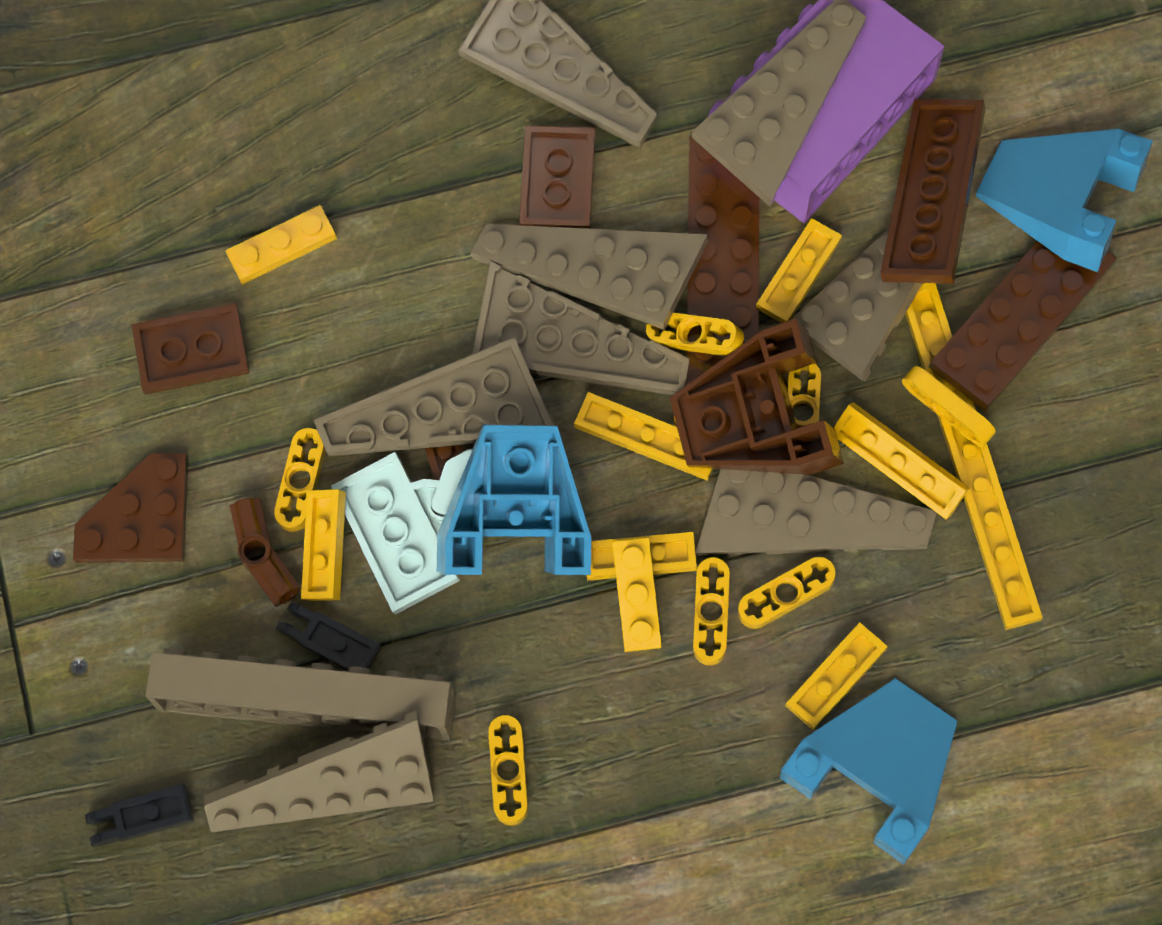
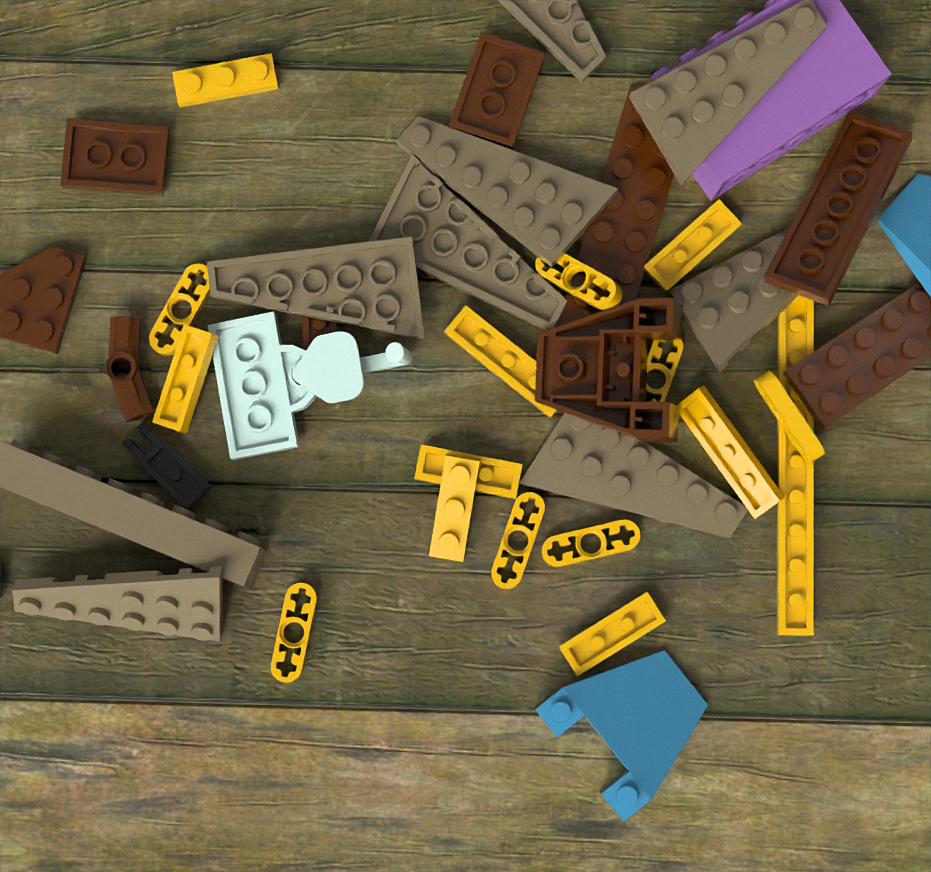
camera: 10 degrees right, 10 degrees up
dark azure wedge [437,425,591,575] -> none

